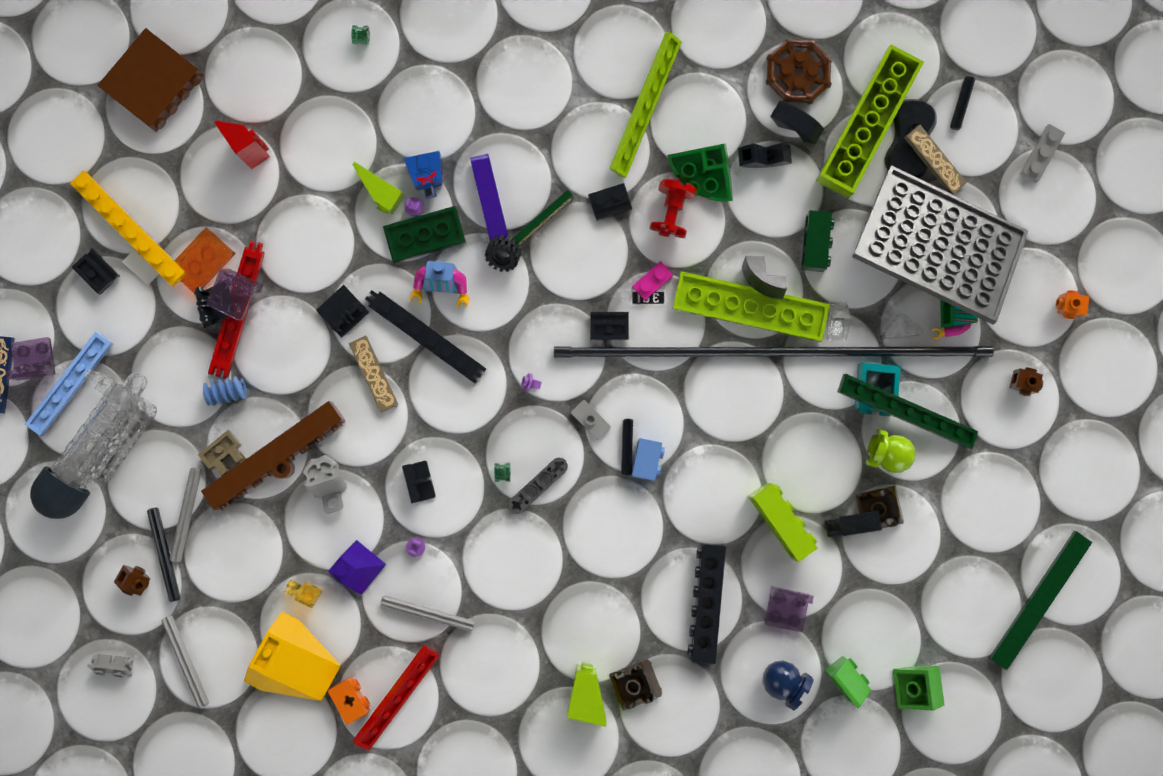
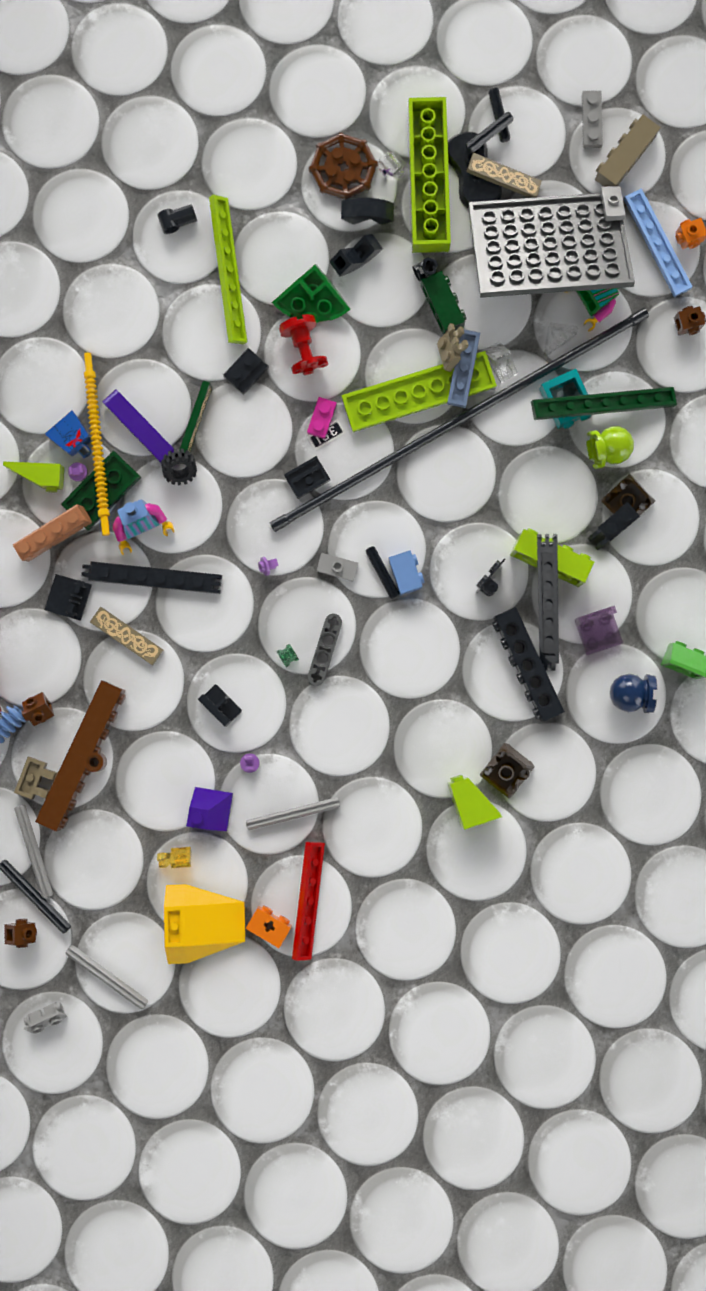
camera: 25 degrees left, 0 degrees up
light grey piece [303,455,347,514] -> none
brick [742,256,787,300] -> none
none -> nougat brick [13,505,92,562]
none -> reddish brown brick [21,692,55,726]
none -> yellow hose [84,352,110,536]
none -> black piece [157,204,197,234]
none -> clear head [378,152,406,181]
none -> black piece [412,257,438,282]
none -> dark tan plate [437,323,469,372]
none -> sand blue plate [447,330,480,408]
none -> black axle [466,112,514,153]
none -> black hinge [476,558,506,596]
none -> black hinge [537,534,559,671]
none -> dark tan brick [595,114,661,187]
none -> light grey plate [600,186,626,221]
none -> light blue plate [623,188,693,297]

